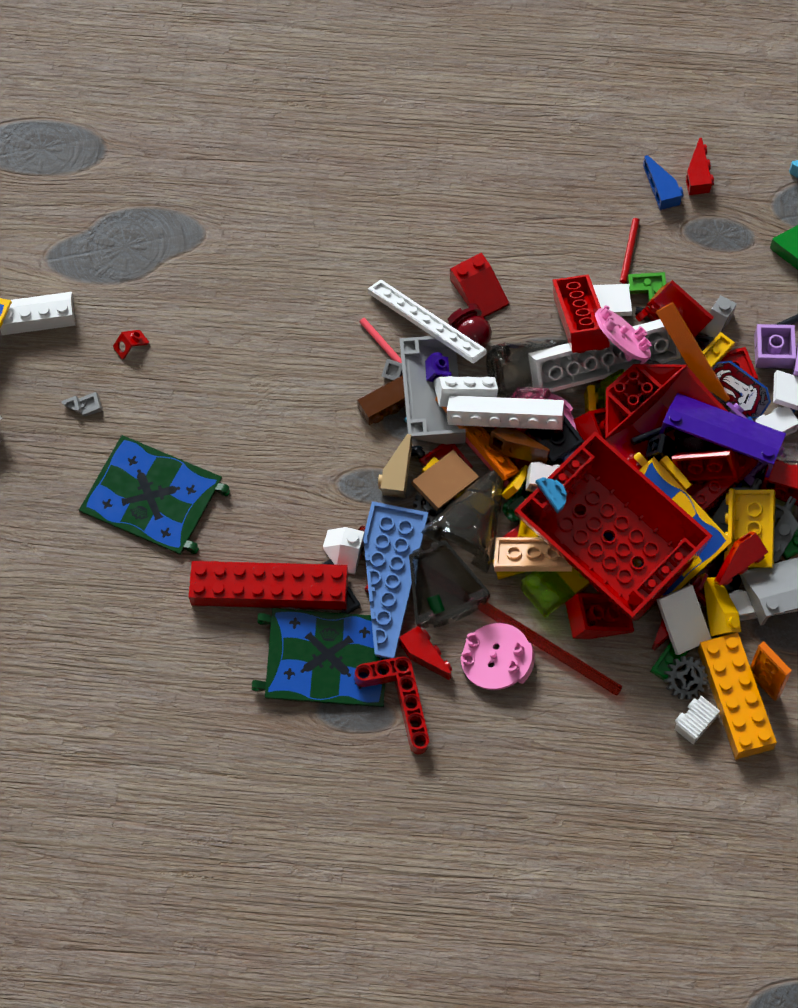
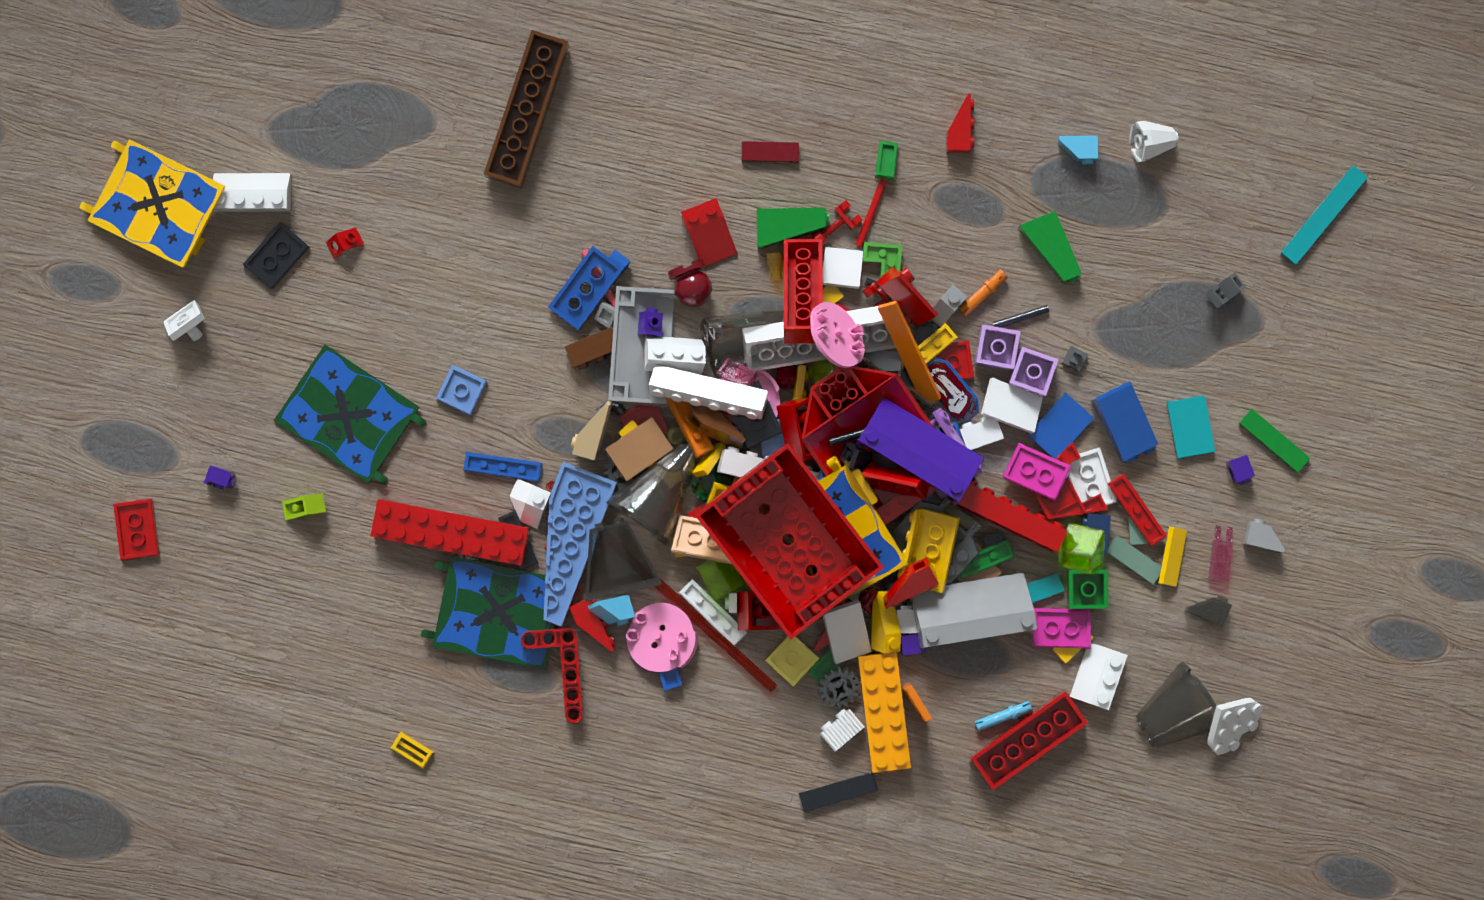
camera: 10 degrees right, 20 degrees up
light grey slope [62,392,103,416] -> none
white tile [368,280,487,364] -> none
dark green hinge [427,594,445,615] -> none
dark azure tile [535,477,567,514] -> none
blue slope [643,155,684,210] -> none
none -> dark purple brick [204,465,236,490]
none -> black tile [243,222,310,290]
none -> lime slope [282,493,326,520]
none -> yellow tile [390,732,434,768]
none -> medium blue tile [436,365,487,416]
none -> blue tile [463,452,542,482]
none -> reddish brown brick [484,30,569,189]
none -> blue hinge [548,246,631,330]
none -> medium azure slope [588,595,635,626]
none -> blue plate [658,668,683,691]
none -> olive tile [666,425,685,445]
none -> white tile [679,579,747,646]
none -> white plate [725,593,737,613]
none -> dark red tile [741,141,799,163]
none -> green slope [757,207,830,249]
none -> clear yellow cone [765,252,784,280]
none -> light yellow tile [765,636,820,687]
none -> dark red bracket [776,364,797,389]
none -> black tile [799,772,878,812]
none -> red bar [812,200,863,246]
none -> green tile [875,141,898,181]
none -> dark purple brick [901,634,929,655]
none -> orange pin [958,269,1008,317]

